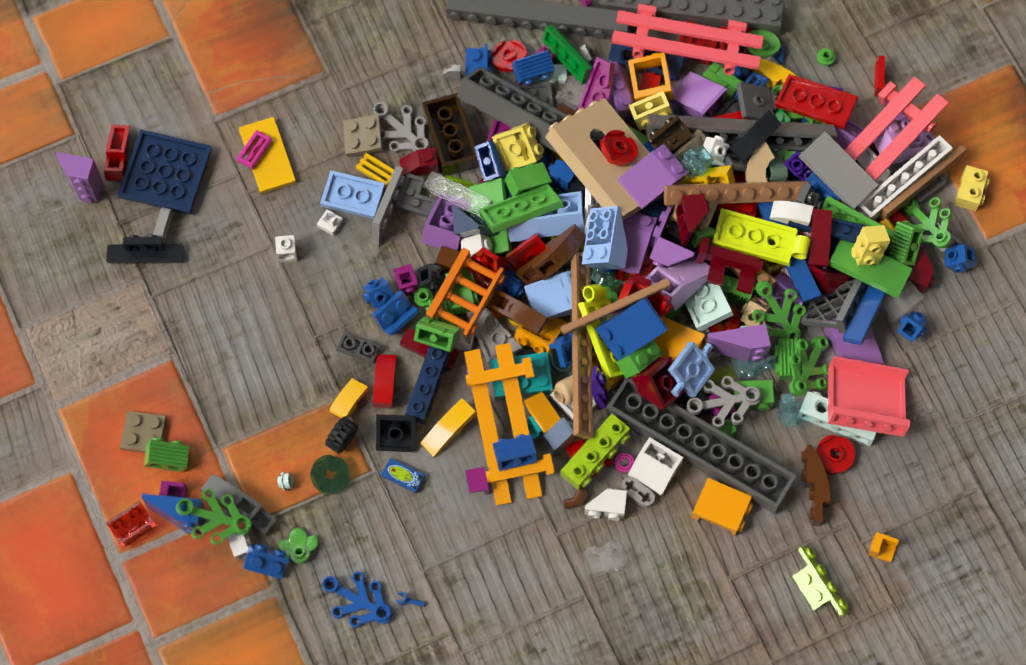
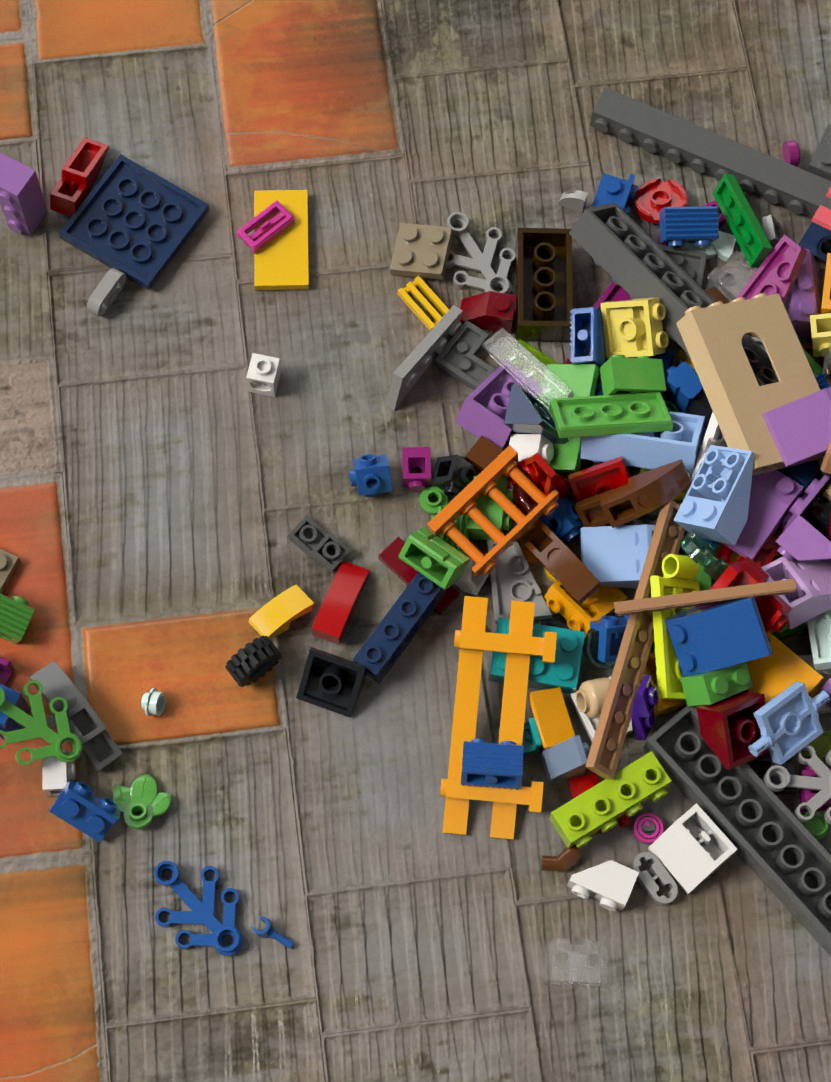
camera: 15 degrees right, 0 degrees up
black bracket [106,235,183,263] -> none
clear green plate [310,455,350,495] -> none
white tile [317,210,343,236] -> none
light blue plate [320,170,385,219] -> none
blue bracket [371,290,419,336] -> none
tile [381,458,425,493] -> none
yellow slope [420,398,476,457] -> none
magenta panel [465,467,489,495] -> none
red plate [600,130,638,167] -> none
light orange panel [691,478,753,536] -> none

